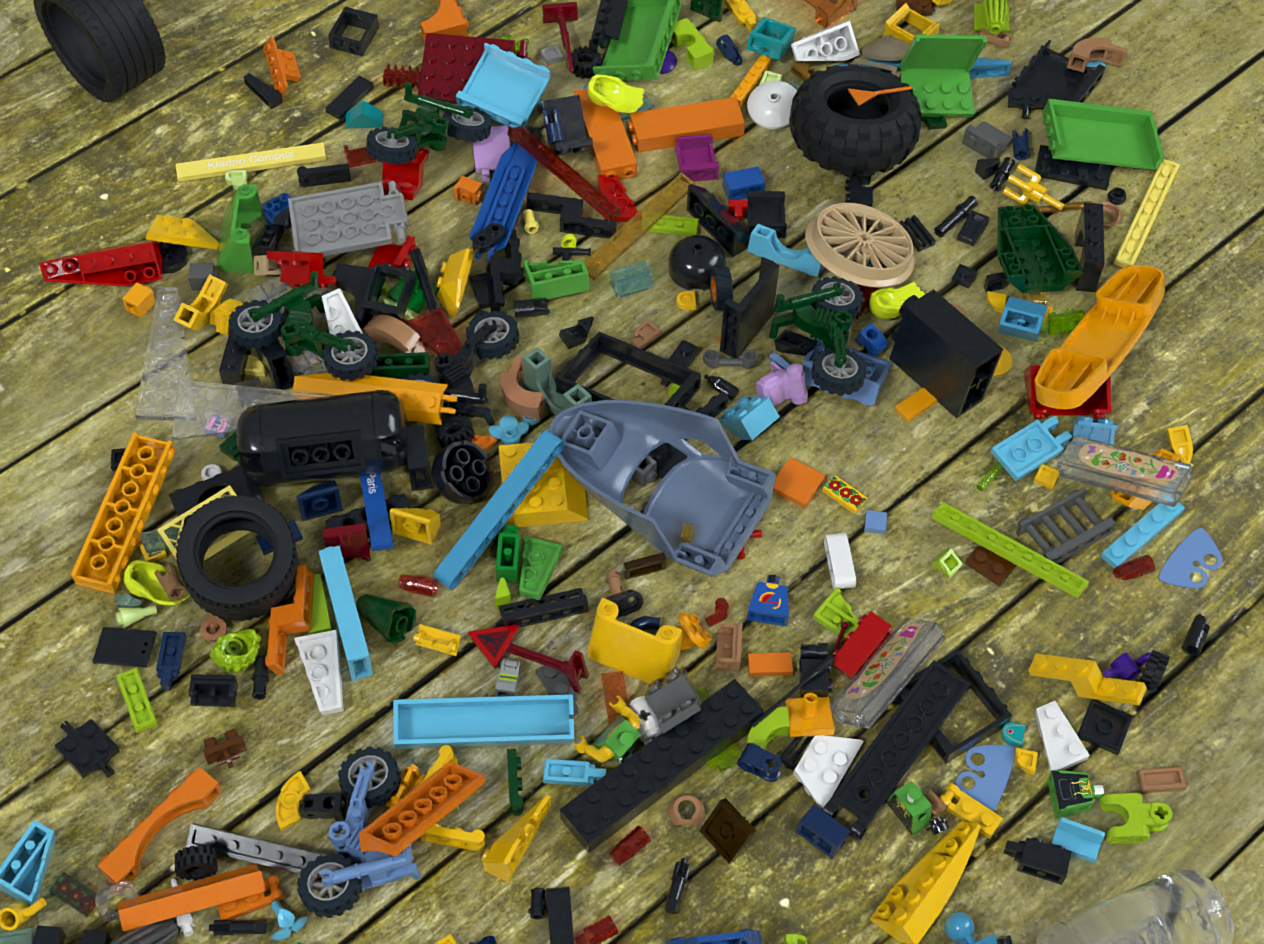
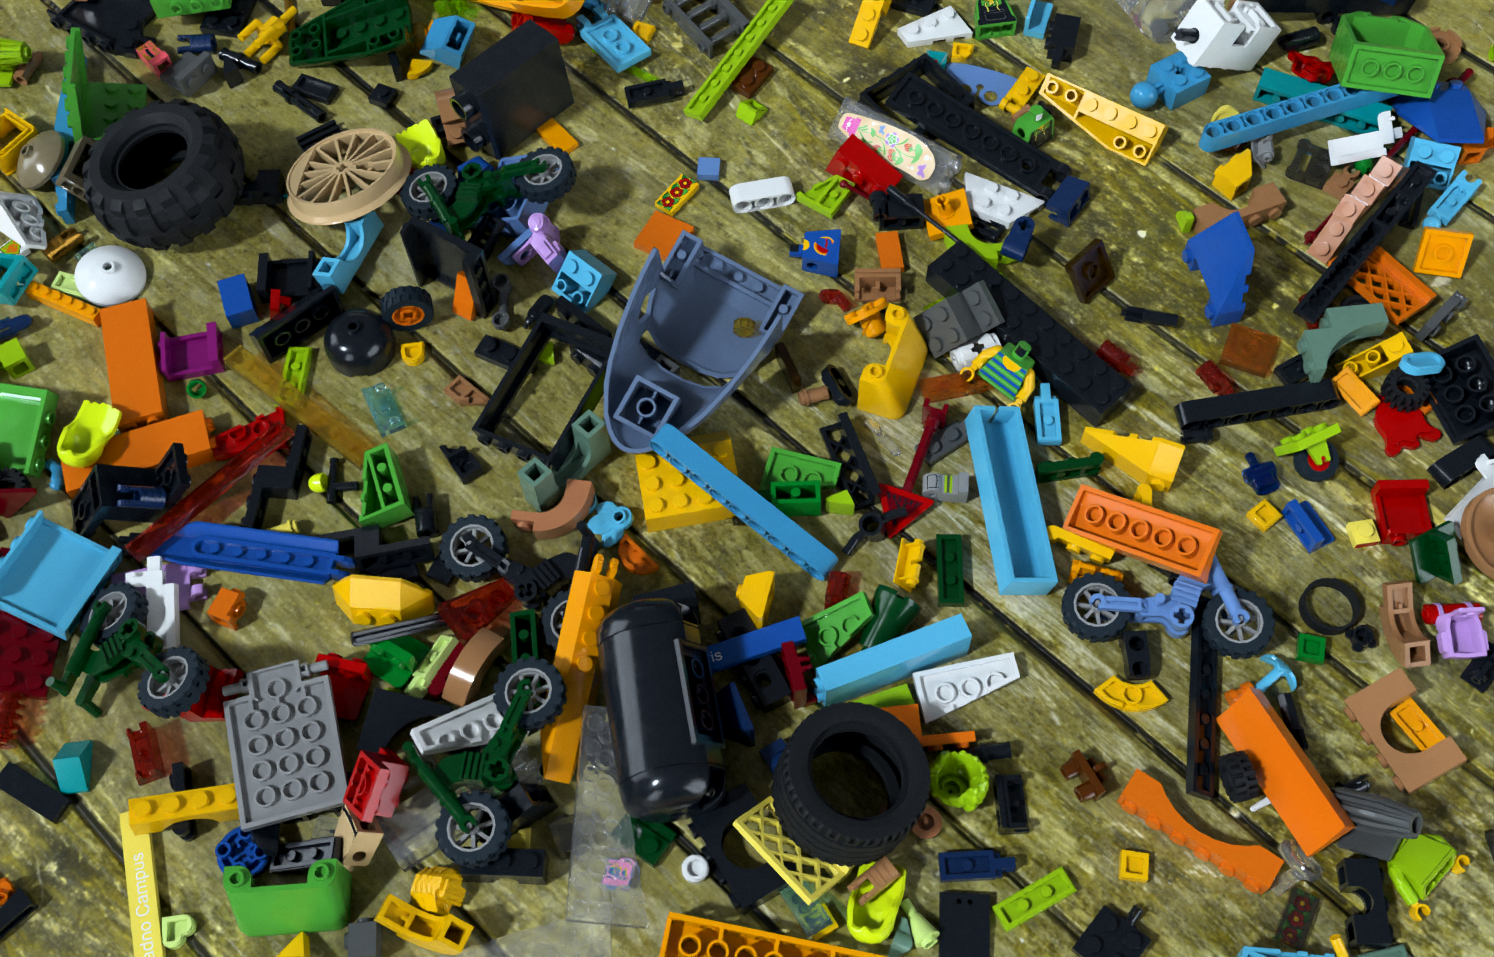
camera: 90 degrees left, 5 degrees up
black window [361,263,417,321] -> none
black cylinder [432,440,494,504] -> none
black tyre [435,414,475,448] -> none
black plate [472,223,505,253] -> none
dark blue arm [630,616,661,630] -> none
medium nougat piece [667,794,705,827] -> none
orange piece [848,86,912,106] -> none
none -> white piece [126,556,180,650]
none -> yellow arch [128,783,240,836]
none -> coral leg [136,40,173,79]
none -> green hinge [186,379,207,399]
none -> black hinge [624,78,685,109]
none -> bright green wing [801,591,875,671]
none -> black piece [841,506,908,556]
none -> dark green plate [935,534,964,607]
none -> yellow tile [1118,850,1149,883]

